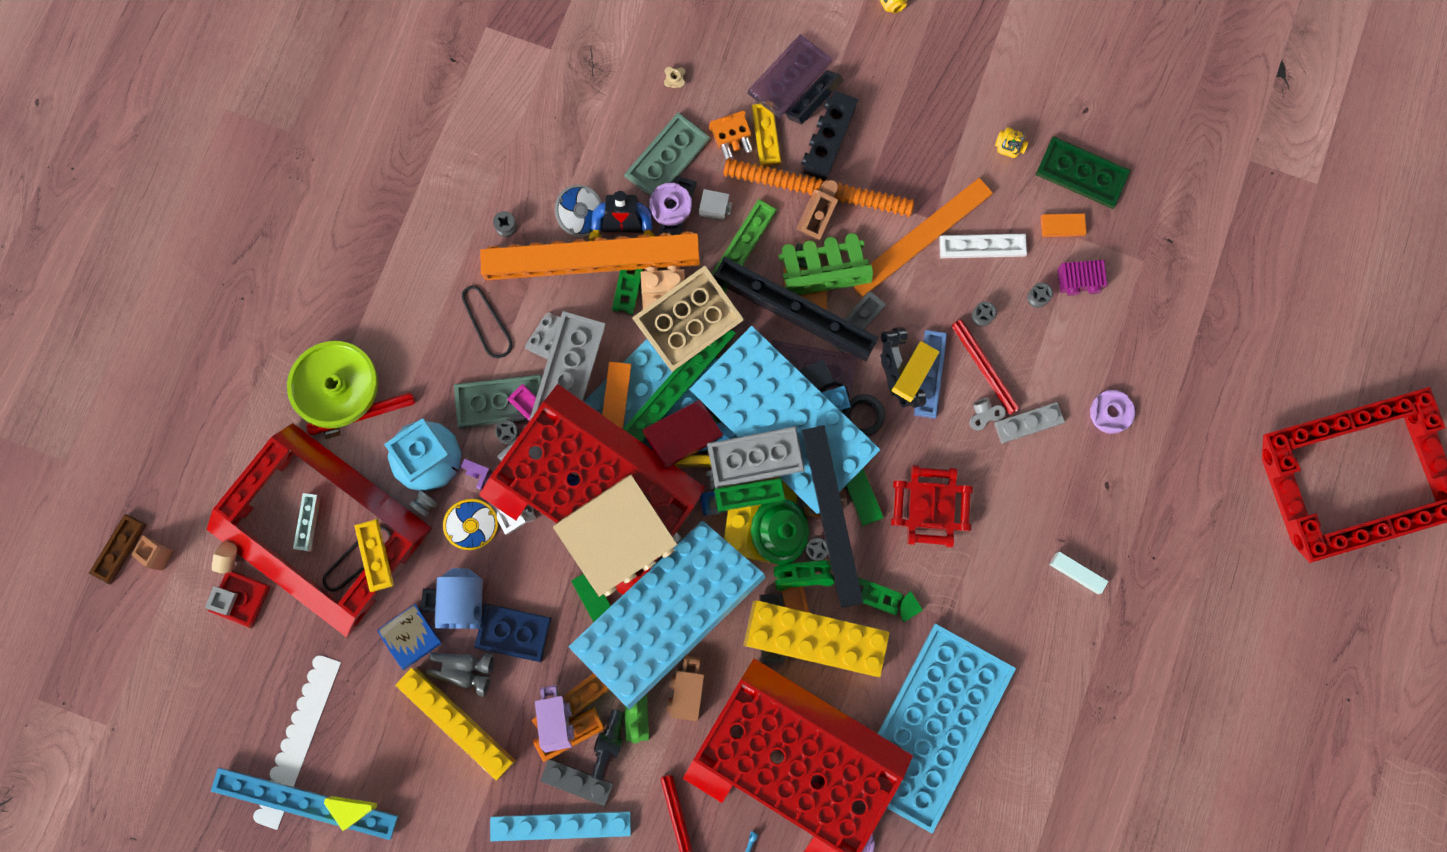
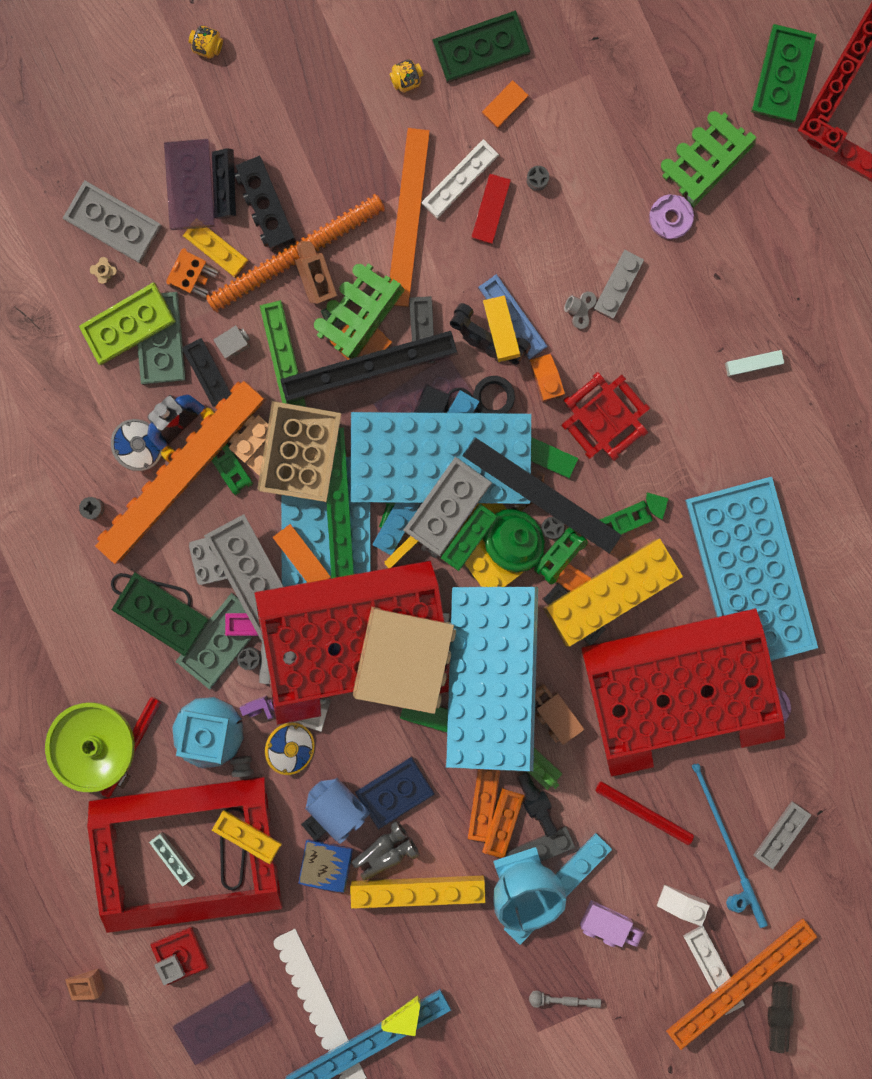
camera: 40 degrees left, 10 degrees up
reddish brown tile [88,514,147,584] -> none
tan brick [212,541,237,573] -> none
lavender brick [535,684,575,752] -> none
dark red tile [642,400,723,469] -> none
lavender tile [649,183,692,226] -> none
blue plate [700,491,726,516] -> none
red axle [952,319,1020,414] -> none
dark grey wheel [971,301,996,327] -> none
magenta brick [1057,260,1108,296] -> none
none -> light grey tile [62,180,162,264]
none -> lime tile [79,282,176,365]
none -> dark green tile [111,572,210,657]
none -> clear purple tile [173,980,272,1065]
none -> red tile [471,174,511,245]
none -> medium azure plate [493,847,566,931]
none -> orange slope [529,354,565,402]
none -> bright green fence [661,111,757,208]
none -> green plate [751,24,817,123]

